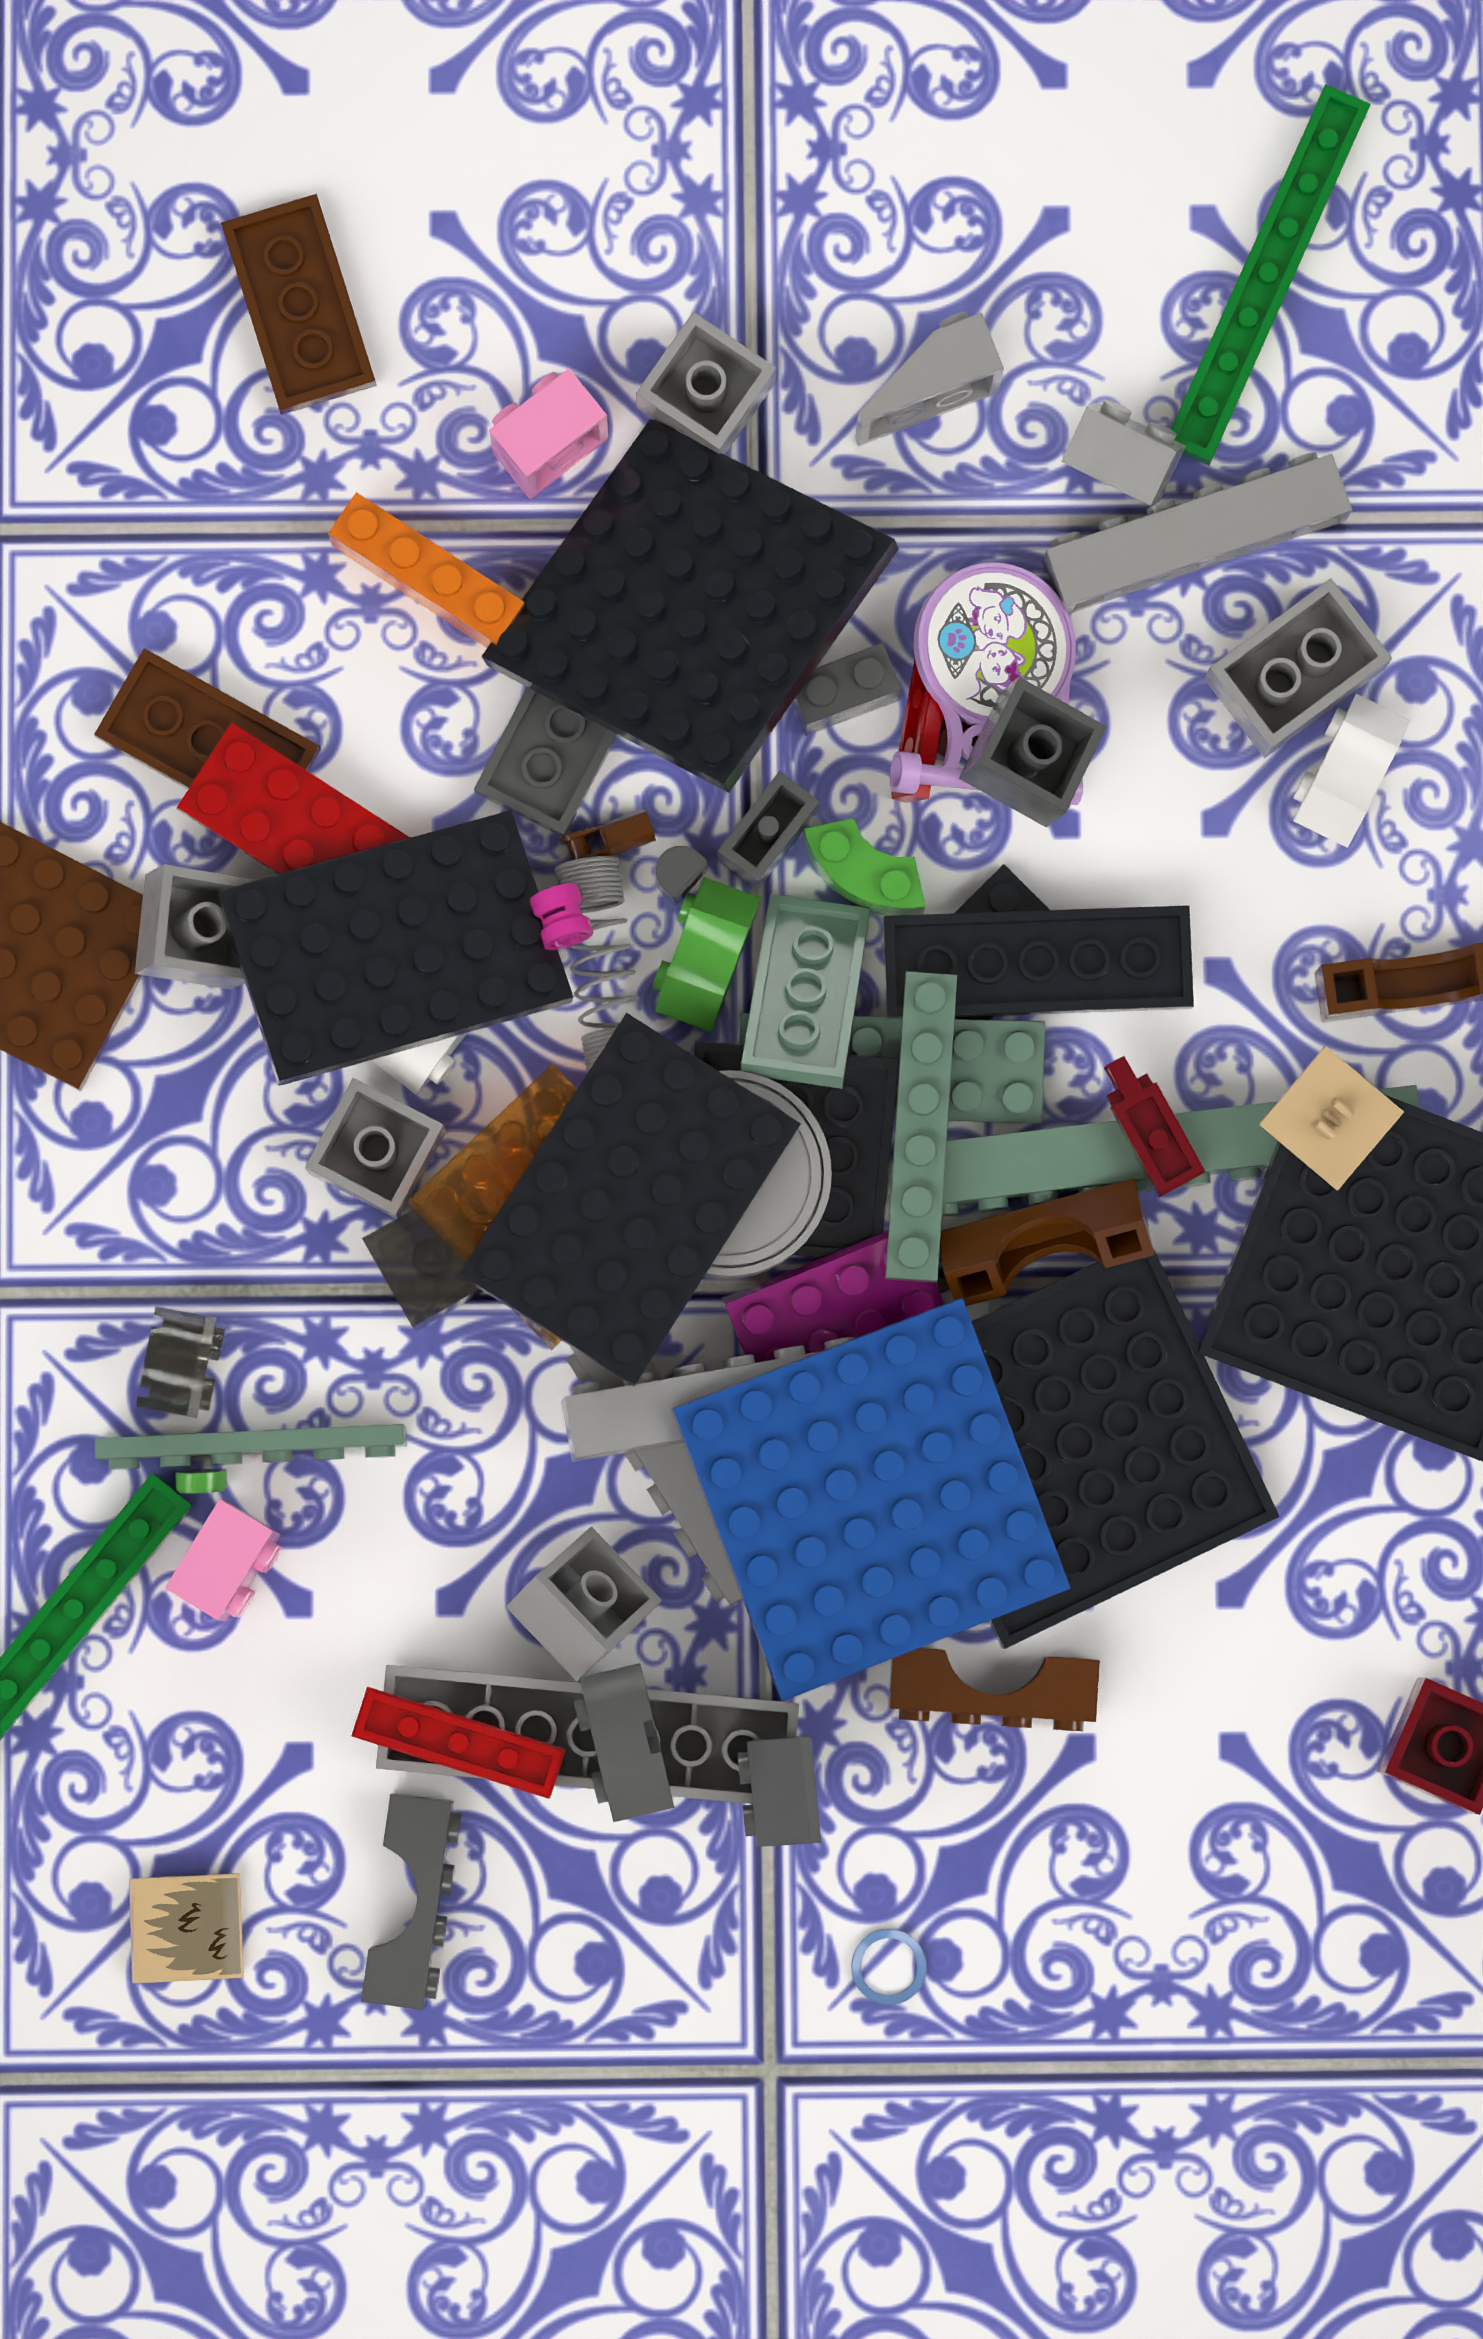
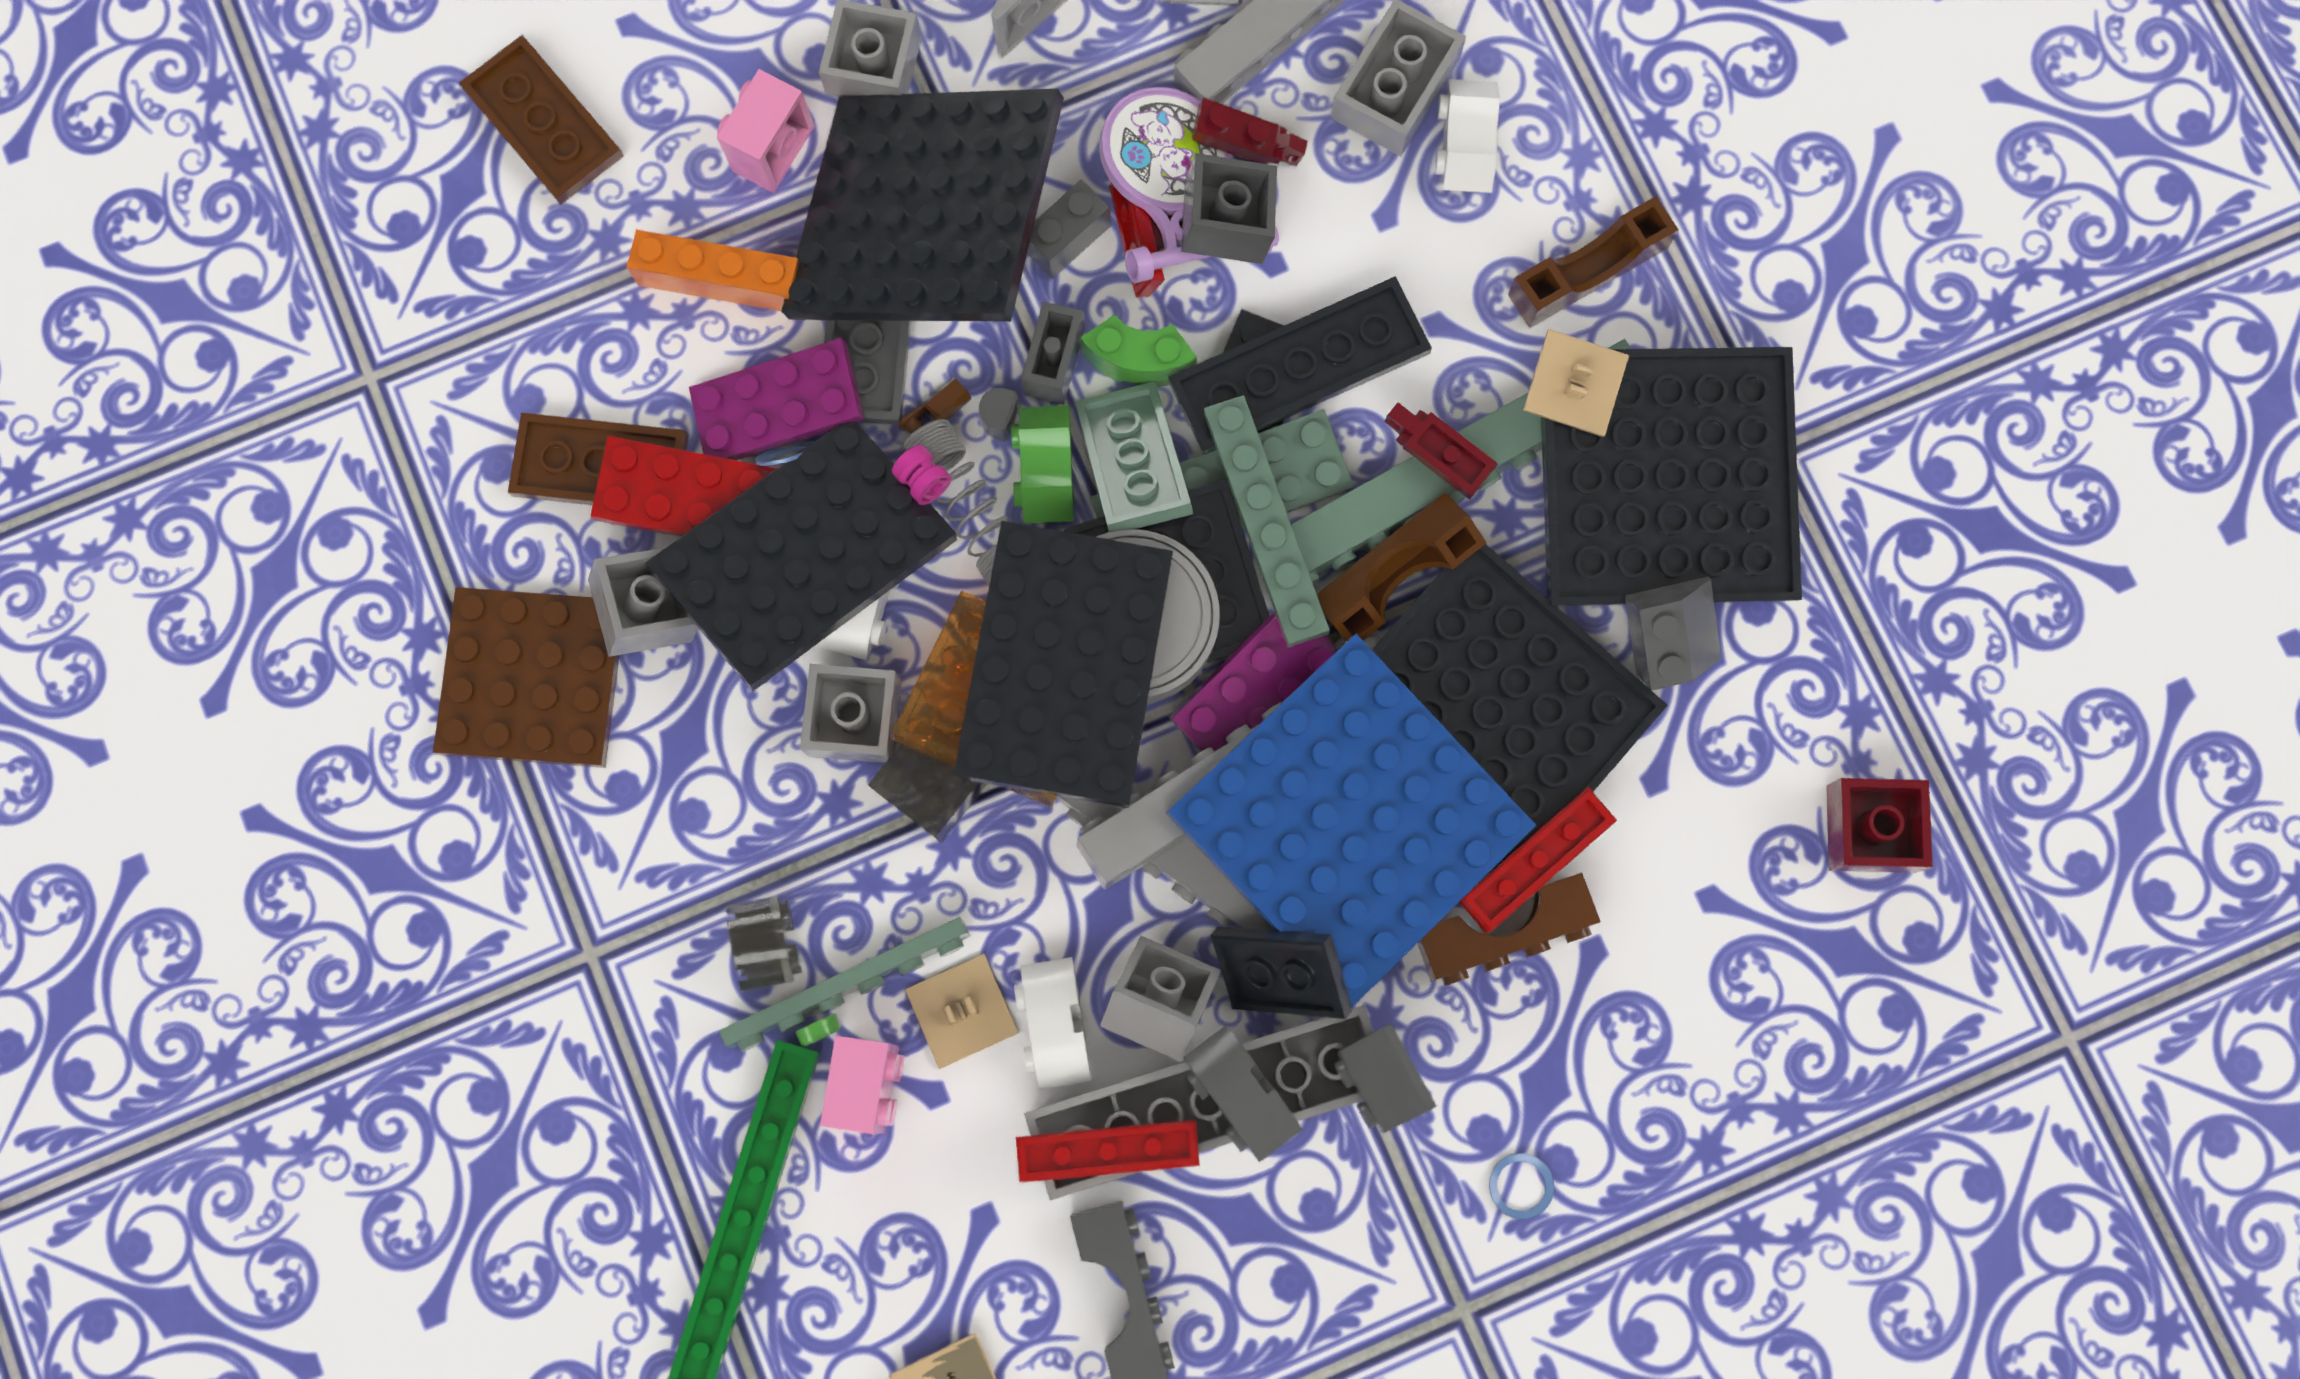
camera: 15 degrees left, 5 degrees down
none -> magenta plate [689,338,865,460]
none -> medium blue piece [755,441,814,466]
none -> tan piece [905,954,1019,1069]
none -> white brick [1014,957,1092,1090]
none -> dark red hinge [1191,97,1308,166]
none -> black tile [1210,927,1353,1019]
none -> red tile [1459,787,1617,934]
none -> dark grey slope [1625,577,1721,690]

